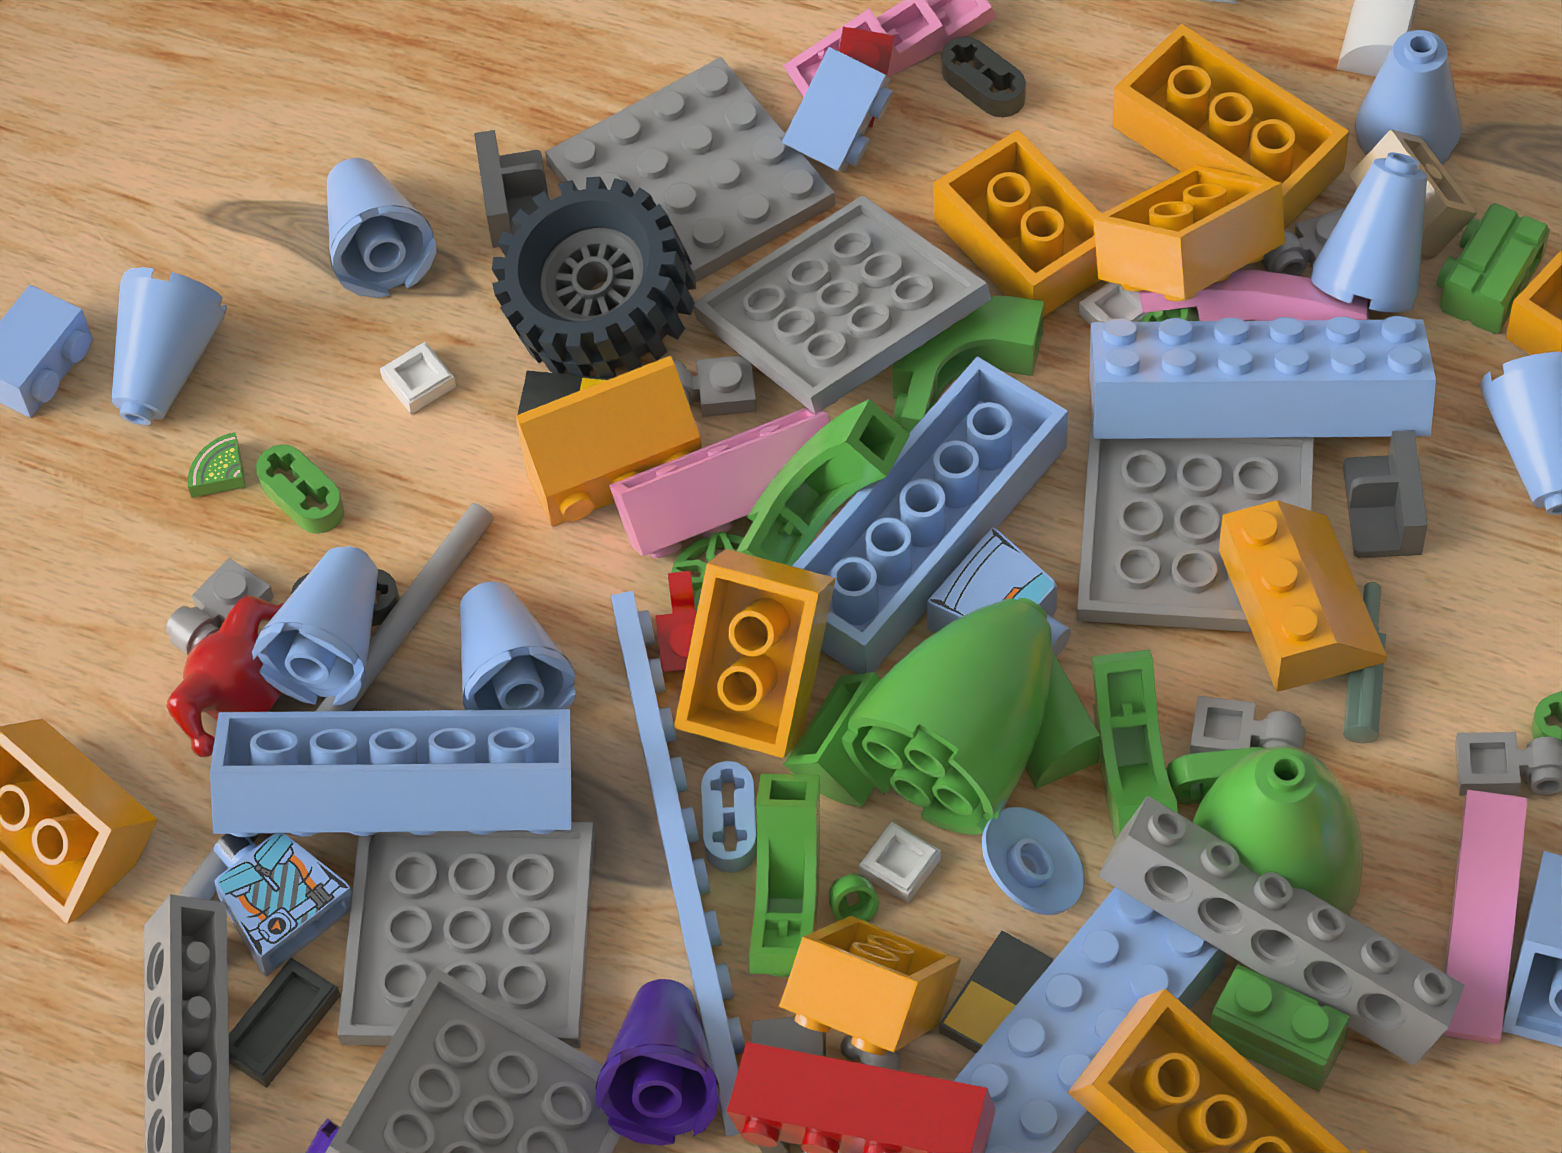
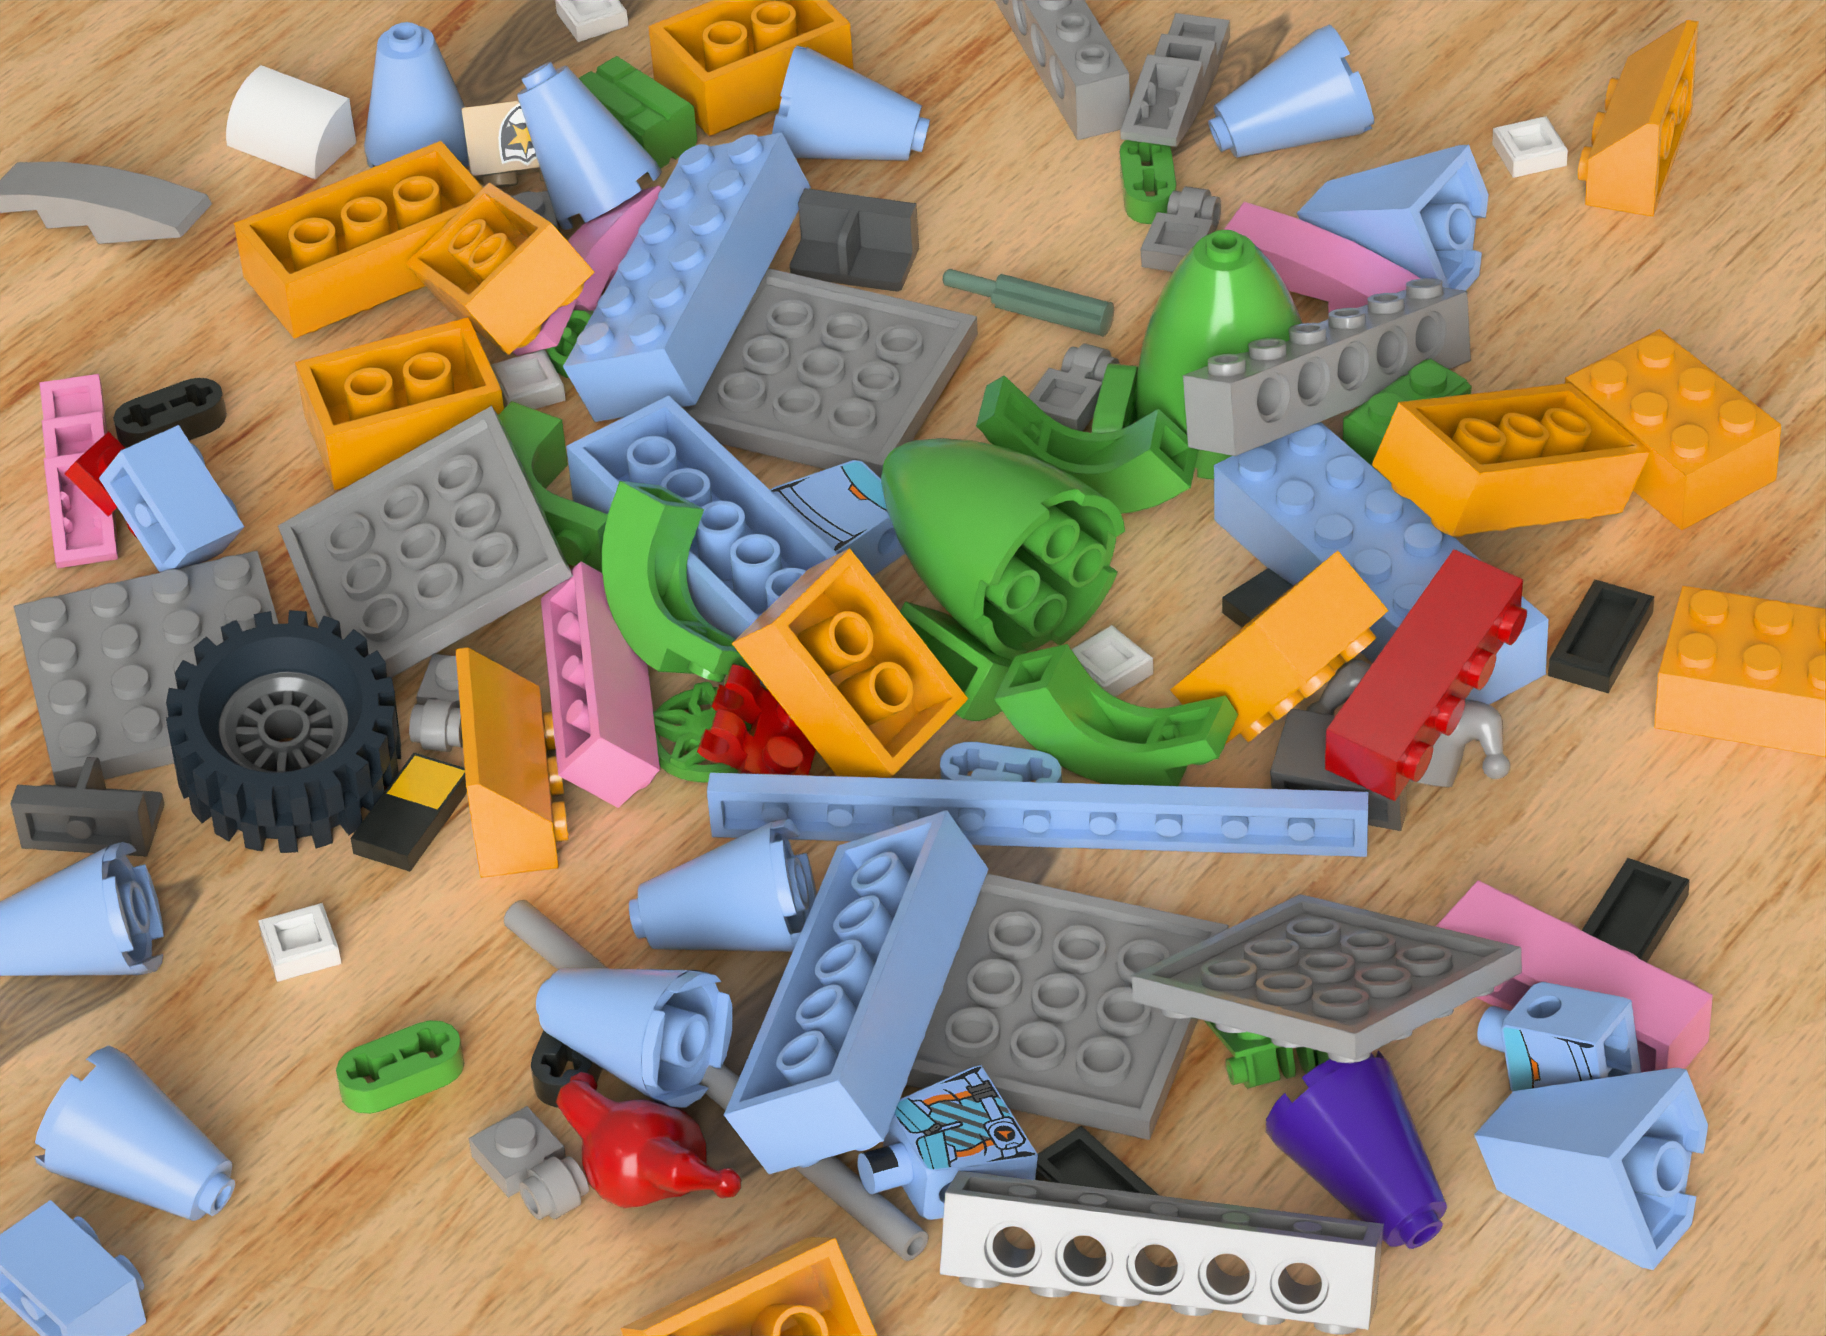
camera: 75 degrees left, 15 degrees down
bright green tile [188,432,246,498] -> none
dark purple cone [595,979,720,1146] -> none
bright green hinge [829,873,879,922] -> none
light blue dish [982,807,1084,915] -> none
light orange slope [1219,500,1387,692] -> none

